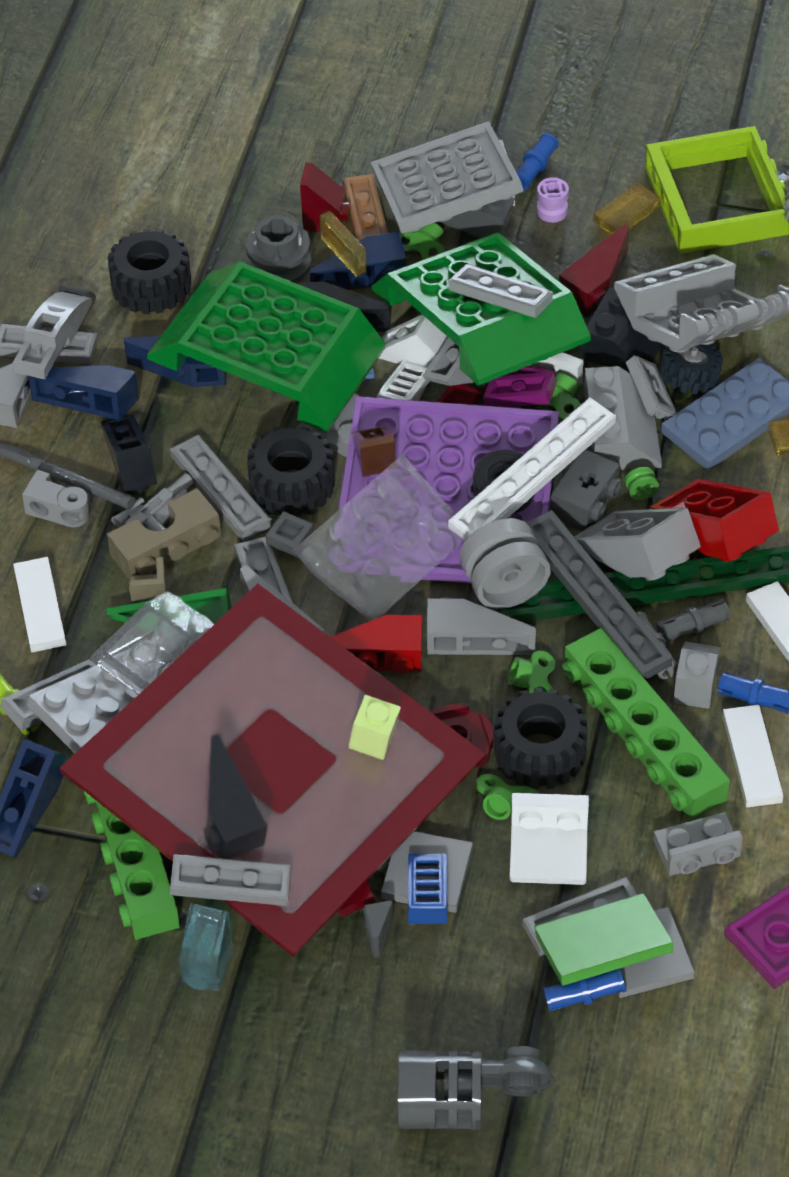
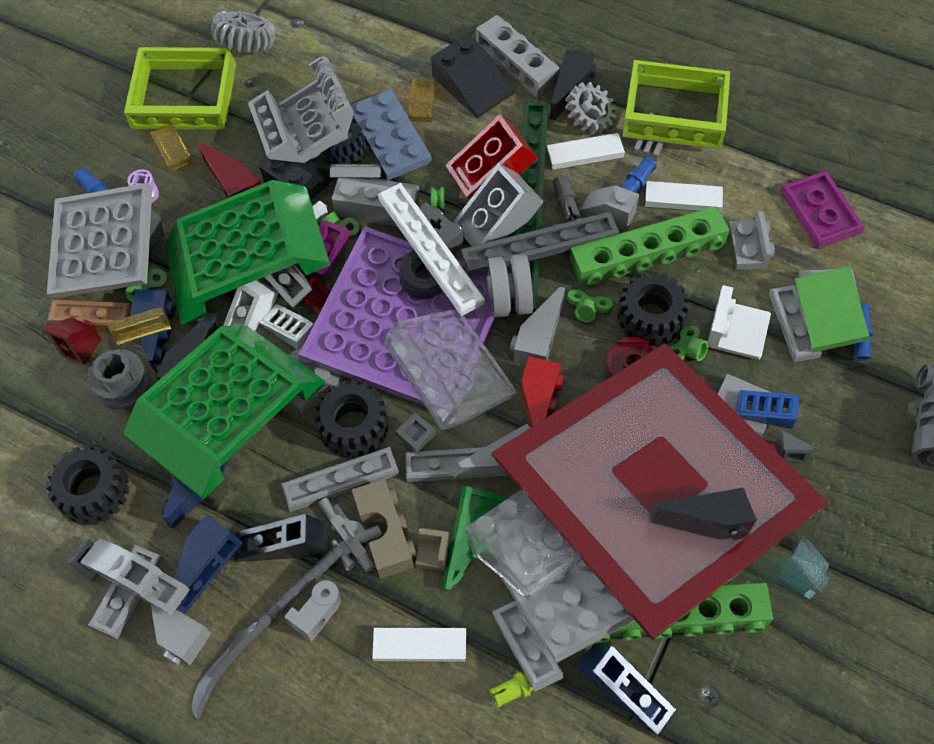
camera: 75 degrees left, 10 degrees up
light grey tile [170,854,291,906] -> none
yellowish green brick [348,695,401,760] -> none
reddish brown slope [352,426,396,477] -> none
light grey tile [449,264,553,318] -> none

